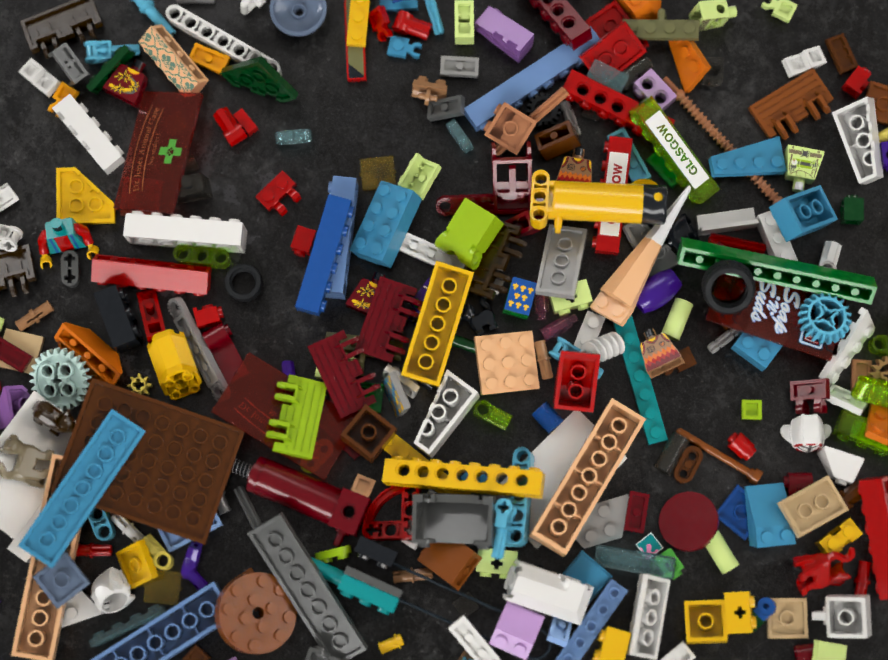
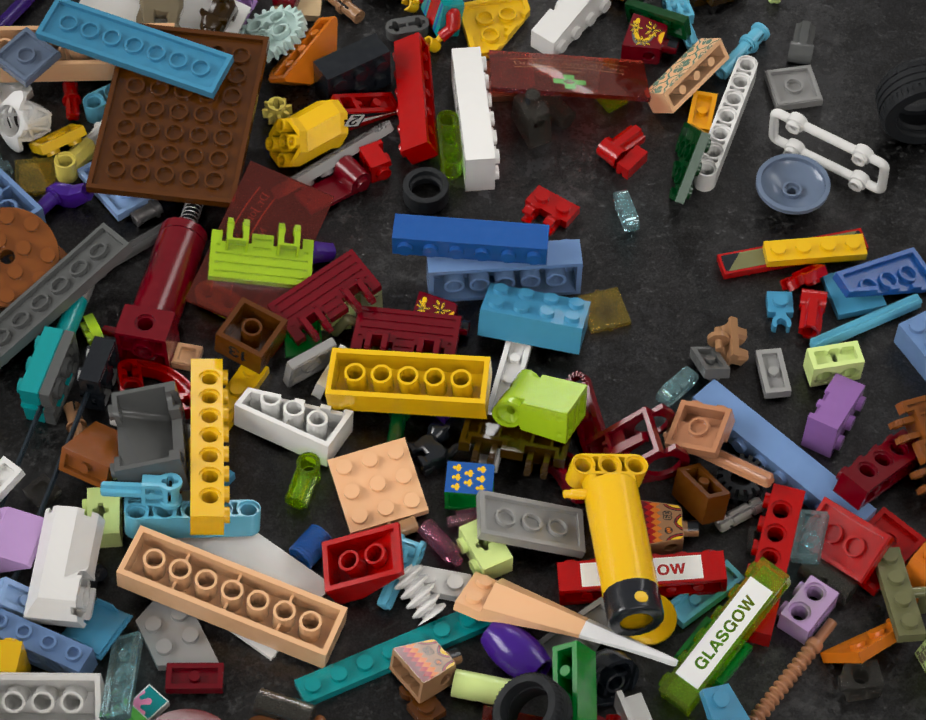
camera: 75 degrees right, 25 degrees down
yellowish green bracket [398,153,441,200] -> none

